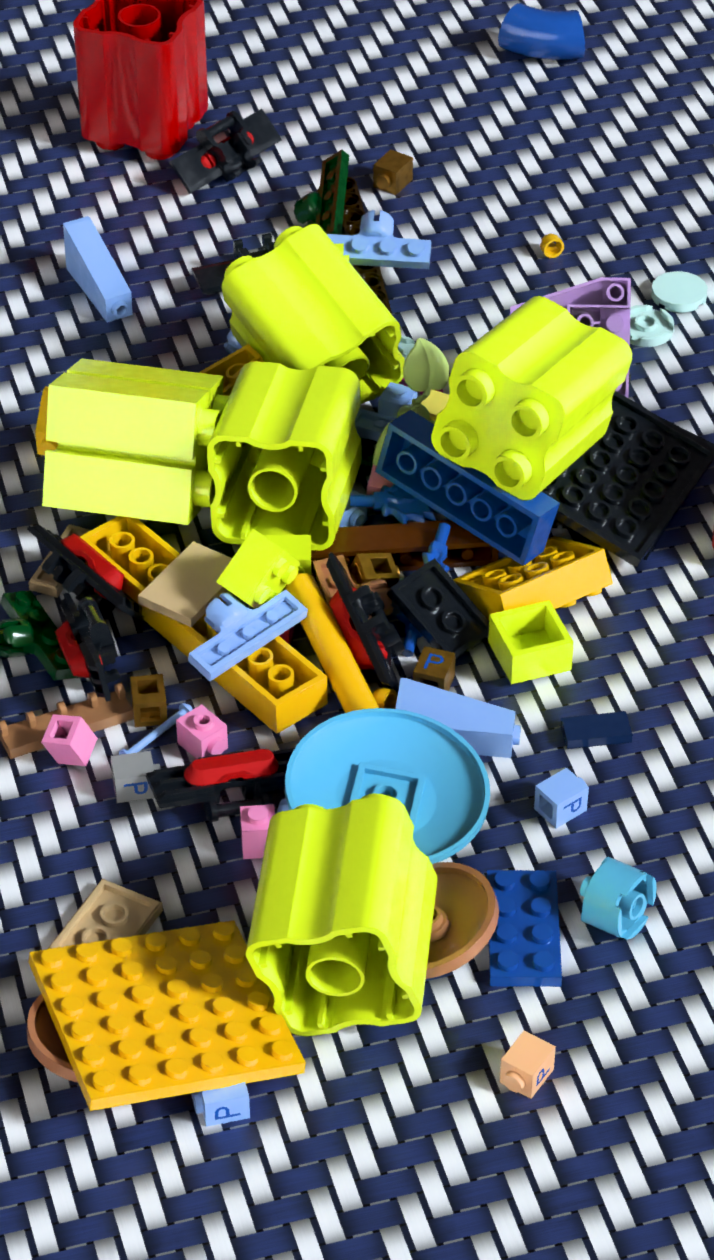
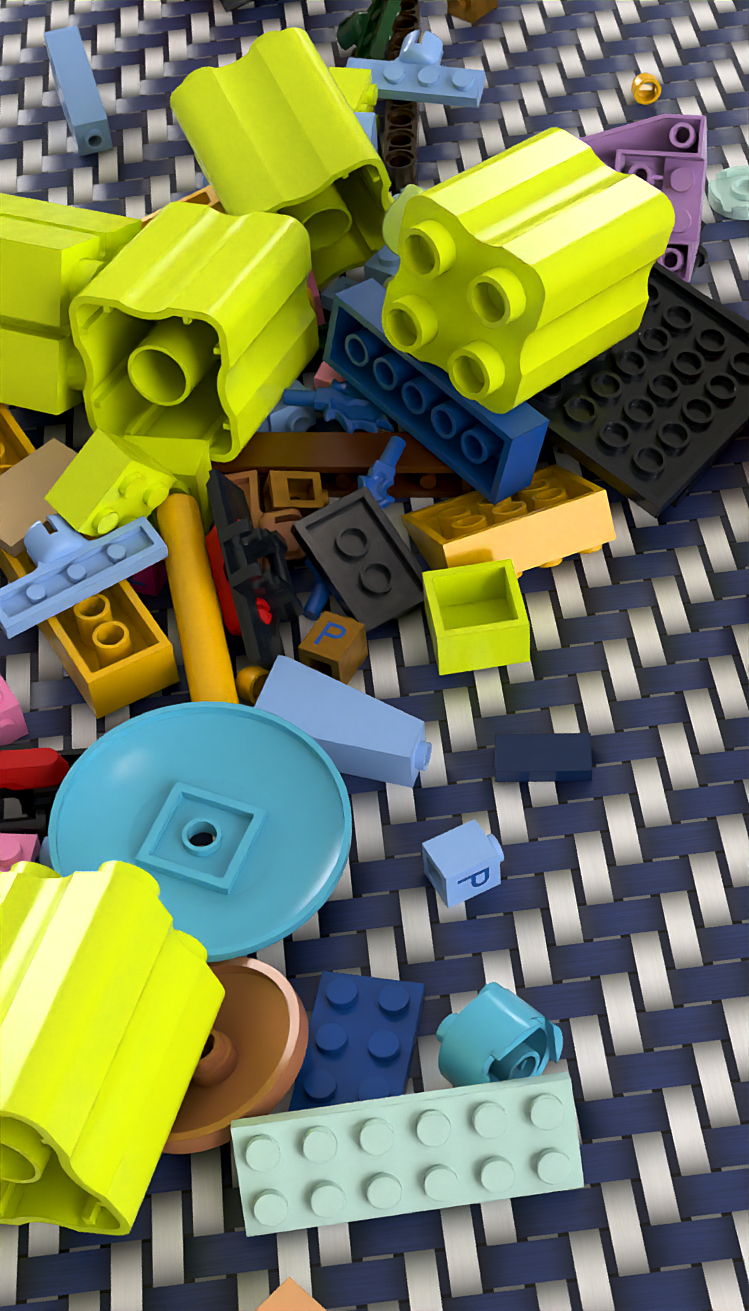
camera: 15 degrees right, 5 degrees up
none -> light aqua plate [231,1071,584,1237]

